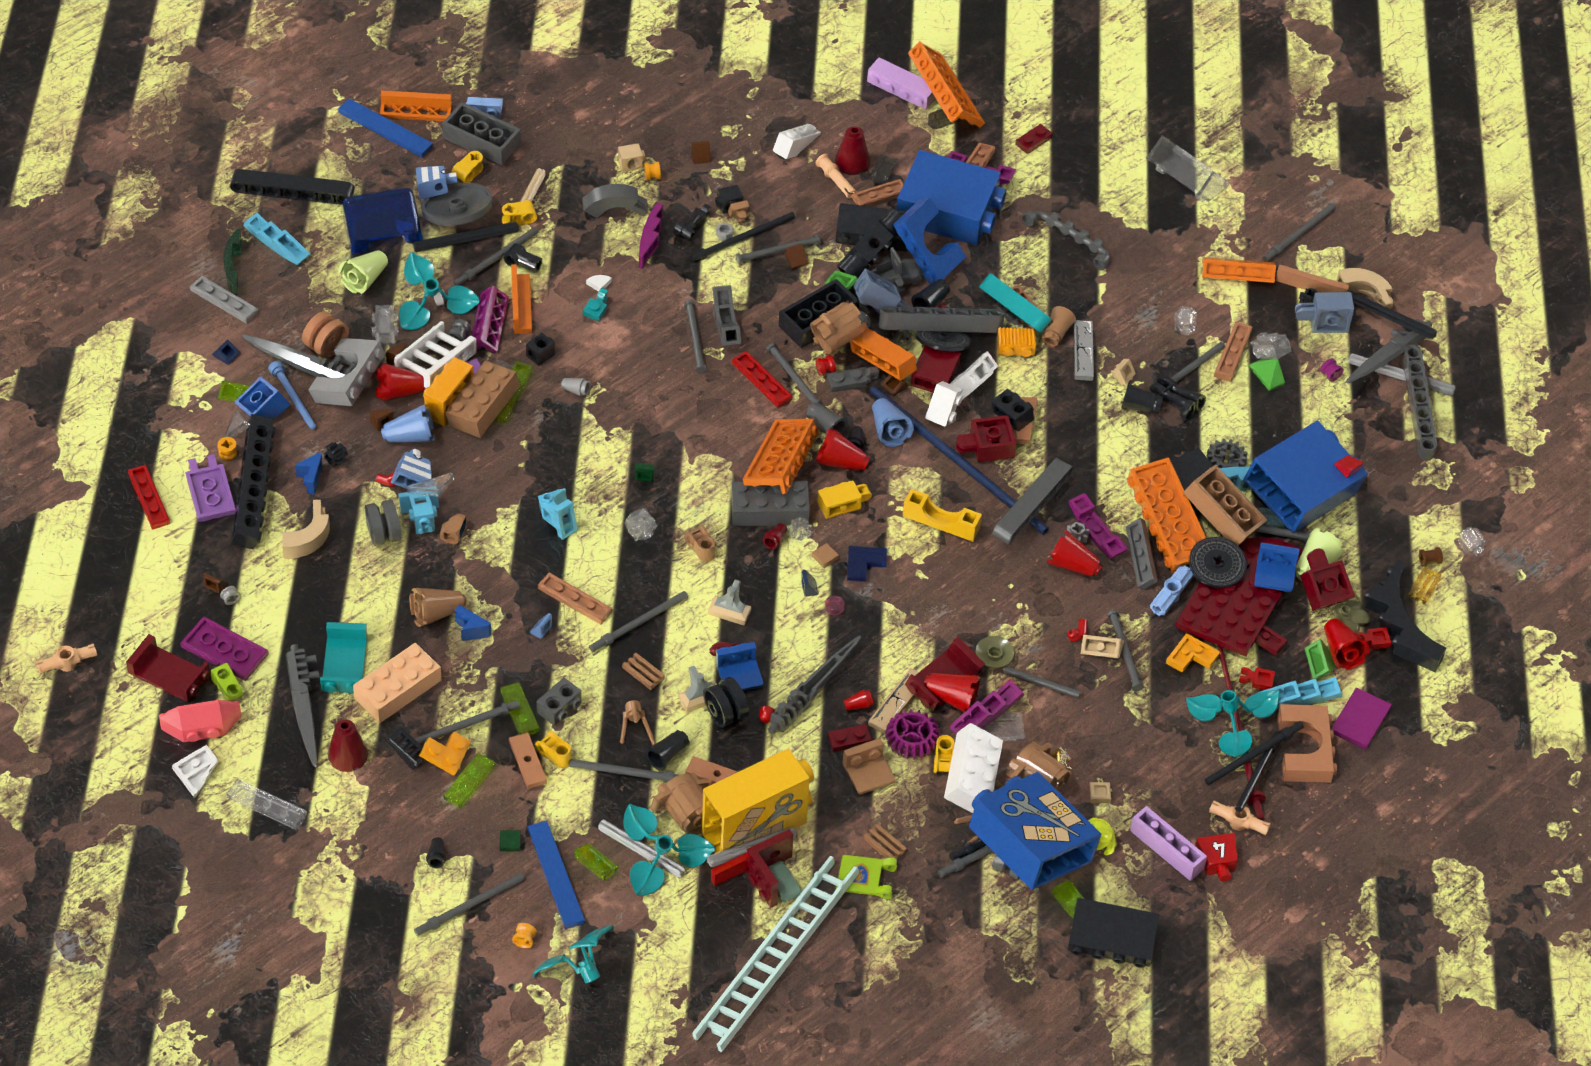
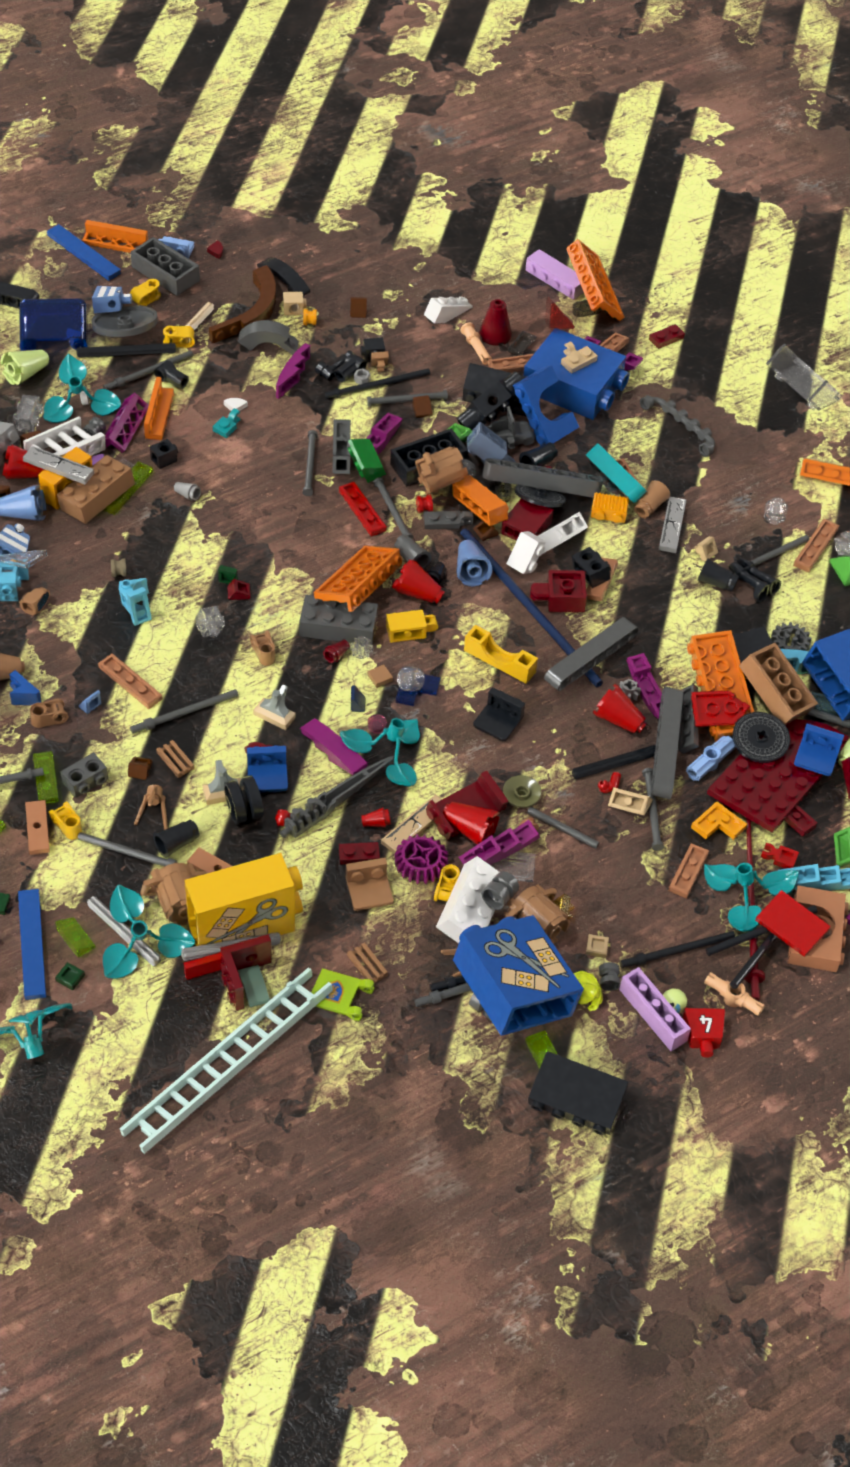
camera: 10 degrees right, 0 degrees up
none -> light grey tile [23,446,94,485]
none -> medium nougat piece [30,698,69,728]
none -> dark green tile [55,962,85,990]
none -> dark tan wheel [111,558,127,577]
none -> reddish brown slope [128,756,153,780]
none -> dark red tile [207,240,223,259]
none -> reddish brown arch [209,265,276,344]
none -> dark red slope [227,579,251,600]
none -> black slope [257,257,310,296]
none -> magenta slope [300,718,368,775]
none -> black piece [334,353,367,383]
none -> teal plant [340,718,420,786]
none -> green slope [348,439,386,483]
none -> magenta slope [366,413,403,455]
none -> clear head [397,667,425,691]
none -> black bracket [473,687,525,741]
none -> dark grey wheel [481,871,519,910]
none -> clear red slope [545,297,575,329]
none -> tan plate [561,342,598,374]
none -> black axle [572,744,656,779]
none -> dark grey wheel [599,962,621,991]
none -> black bar [619,931,736,968]
none -> dark grey beam [650,686,683,799]
none -> yellowish green piece [663,988,687,1014]
none -> nougat tile [668,843,709,899]
none -> red tile [691,690,750,727]
none -> red tile [755,890,831,957]

